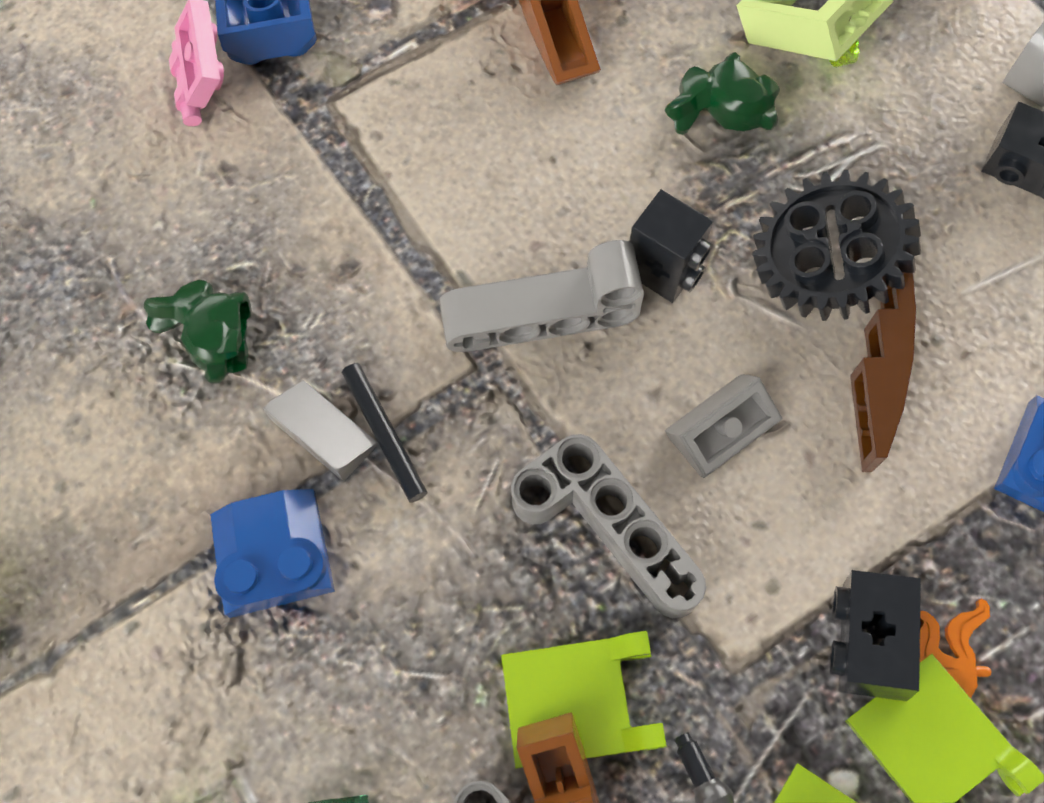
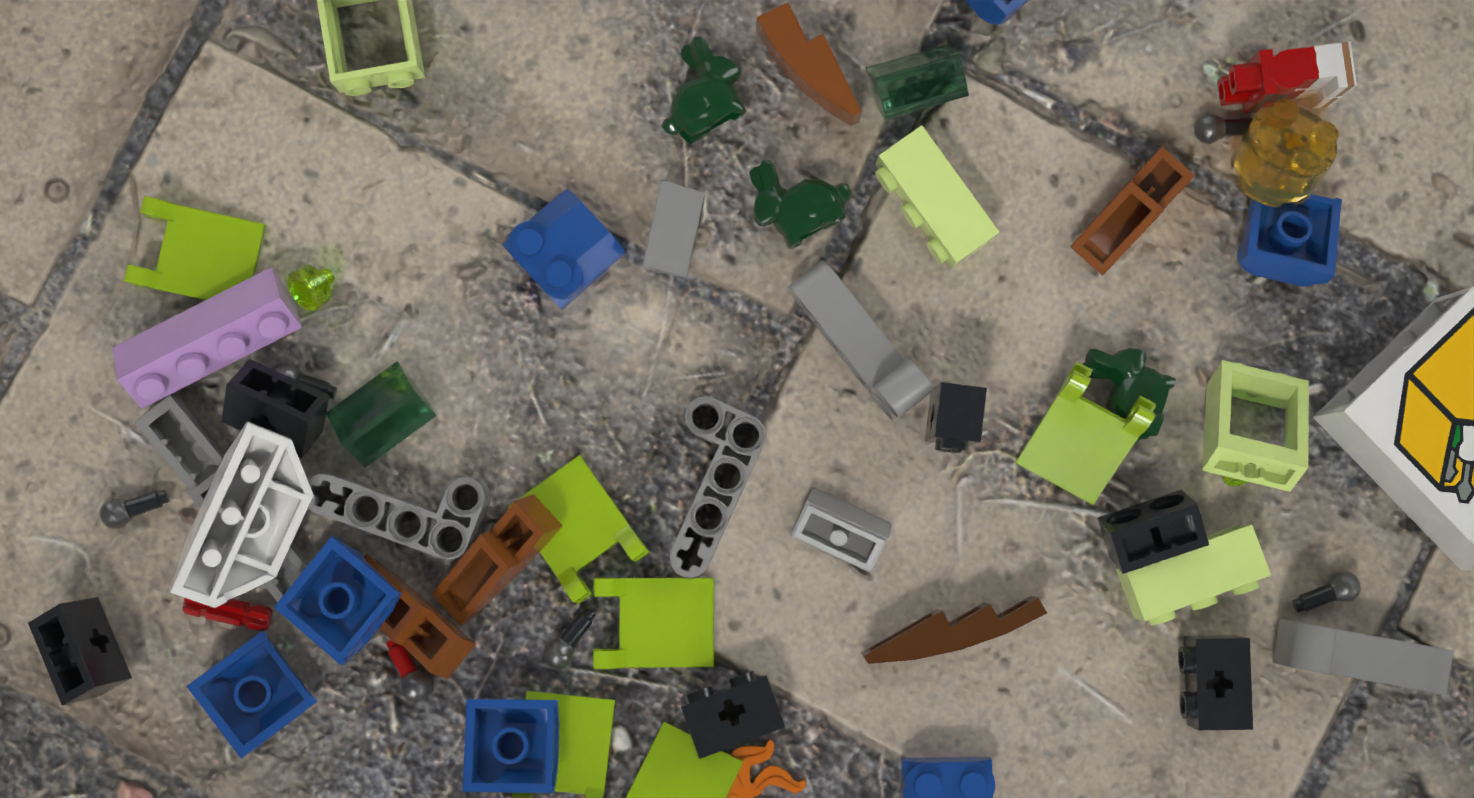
camera: 60 degrees right, 15 degrees up
black bar [342,363,428,503] -> none
black gear [752,170,921,321] -> none
none -> lime flag [593,577,714,669]
none -> dark green animal [749,160,851,249]
none -> dark orange slope [756,3,862,126]
none -> clear green brick [865,44,969,120]
none -> yellowish green brick [875,125,1000,269]
none -> lime flag [1016,361,1156,505]
none -> black brick [1097,489,1209,574]
none -> yellowish green brick [1116,524,1271,625]
none -> piece [1292,571,1361,613]

